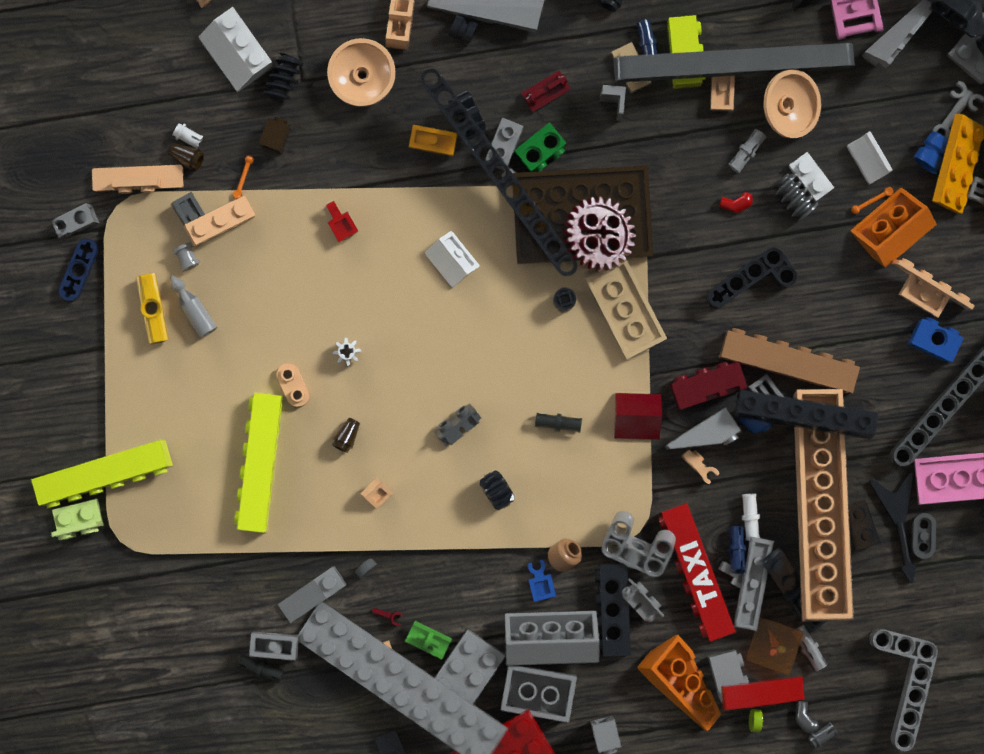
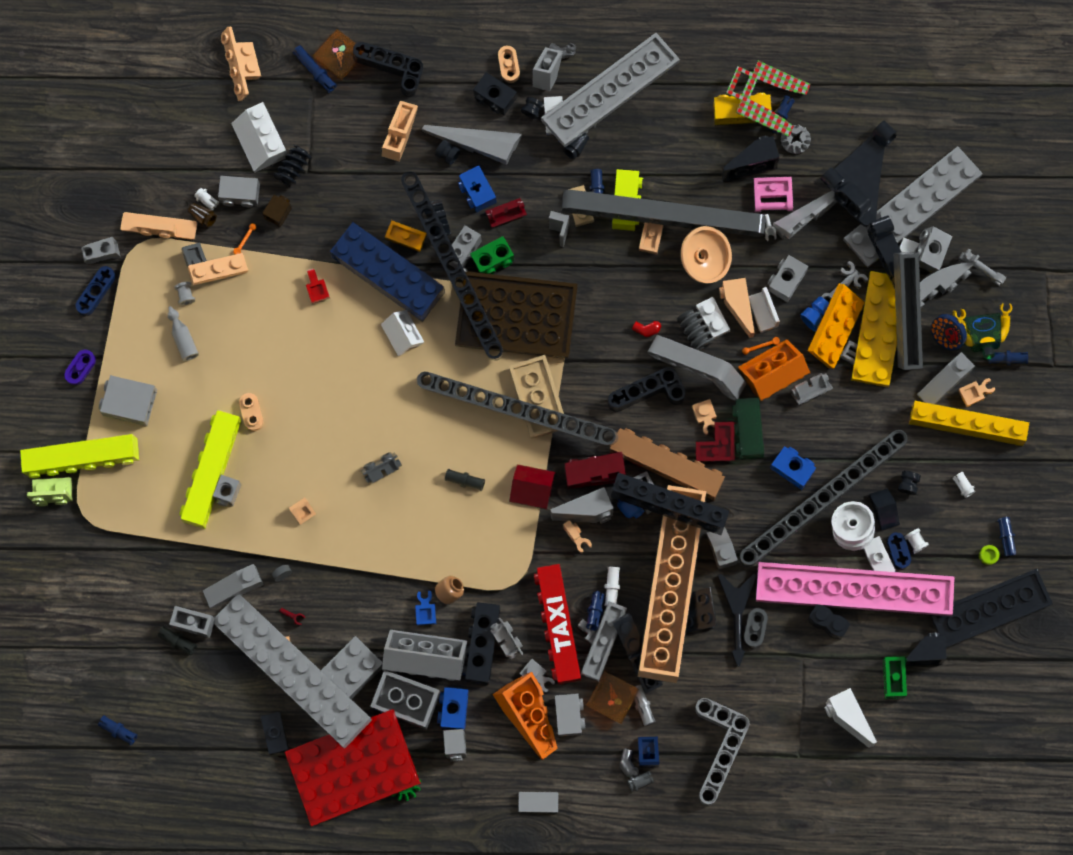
camera: 20 degrees right, 10 degrees down
yellow piece [136,273,169,344] -> none
light nougat dish [327,38,396,107] -> none
dark brown cone [332,417,360,453] -> none
white gear [333,337,362,366] -> none
bright green hips [405,621,452,659] -> none
black gear [480,470,515,510] -> none
black wheel [553,287,577,312] -> none
gear [563,197,636,272] -> none
light grey beam [602,511,676,577] -> none
red slope [721,676,805,710] -> none
light grey pin [728,129,767,173] -> none
lime tile [749,709,763,732] -> none
light nougat bracket [892,258,975,318] -> none
none -> dark purple plate [64,350,96,385]
none -> light grey brick [99,375,157,426]
none -> light grey brick [213,475,241,507]
none -> light grey brick [218,176,260,208]
none -> dark blue brick [330,222,445,322]
none -> dark grey beam [417,371,618,446]
none -> blue brick [437,687,469,731]
none -> blue brick [458,166,497,213]
none -> light grey plate [519,659,555,693]
none -> dark blue slope [638,736,659,768]
none -> light grey beam [647,335,746,401]
none -> light nougat plate [692,399,717,435]
none -> dark red plate [696,422,735,461]
none -> light grey slope [706,527,738,570]
none -> light nougat slope [719,278,755,338]
none -> clear green brick [732,398,764,460]
none -> white hand [765,214,777,241]
none -> light grey brick [767,255,808,303]
none -> light grey hinge [791,373,833,405]

